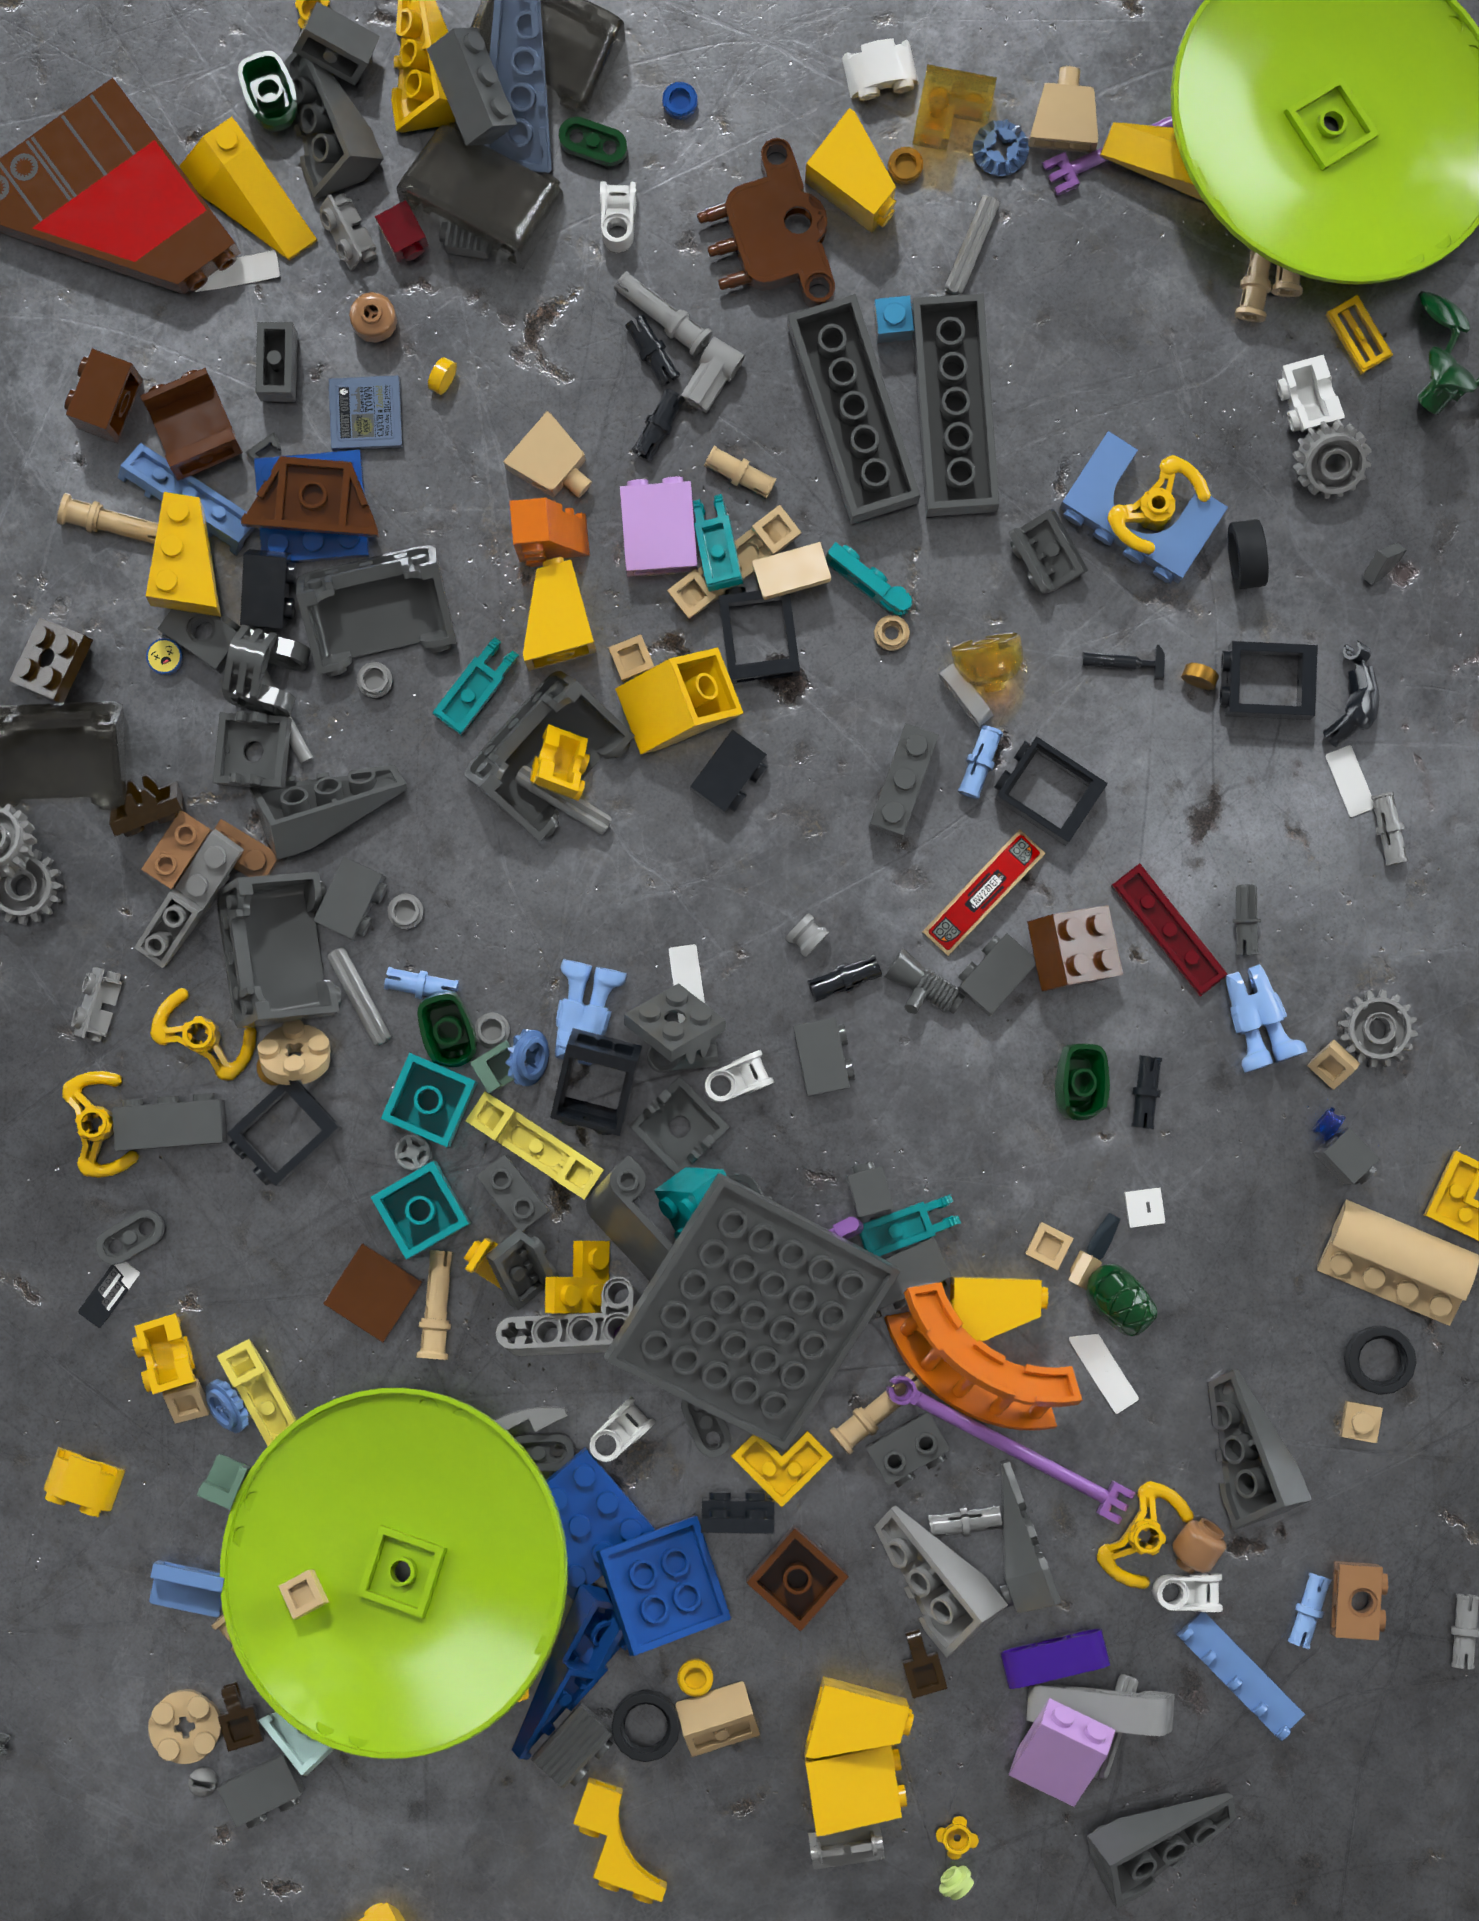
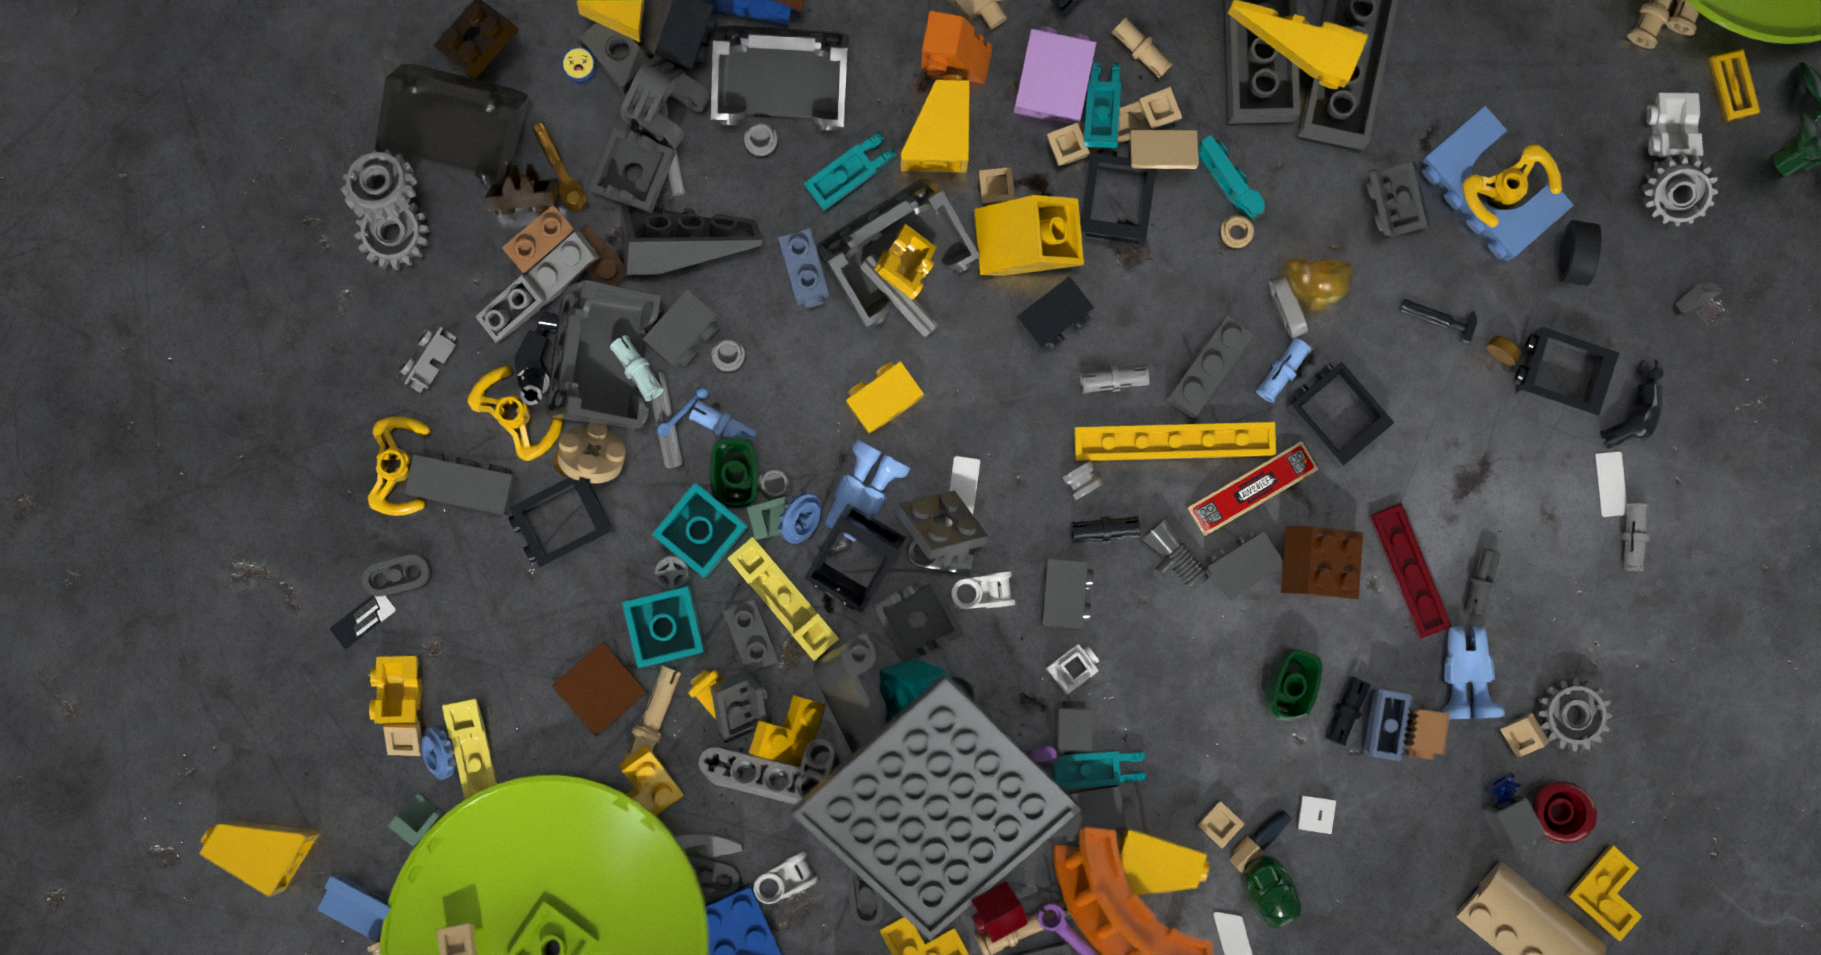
camera: 10 degrees right, 0 degrees up
yellow cylinder [44,1447,126,1517] -> none
none -> yellow slope [199,820,320,897]
none -> black arm [515,312,558,405]
none -> pearl gold piece [532,122,587,211]
none -> light aqua pin [610,335,664,402]
none -> yellow plate [619,745,685,816]
none -> medium blue hinge [656,386,708,437]
none -> sand blue brick [778,228,829,308]
none -> yellow brick [846,361,924,435]
none -> dark red brick [971,881,1028,943]
none -> white window [1045,644,1099,695]
none -> yellow plate [1074,422,1276,462]
none -> light grey pin [1080,364,1149,394]
none -> yellow wedge [1227,0,1368,89]
none -> sand blue brick [1363,689,1413,761]
none -> medium nougat brick [1402,708,1450,760]
none -> dark red hat [1532,781,1597,844]

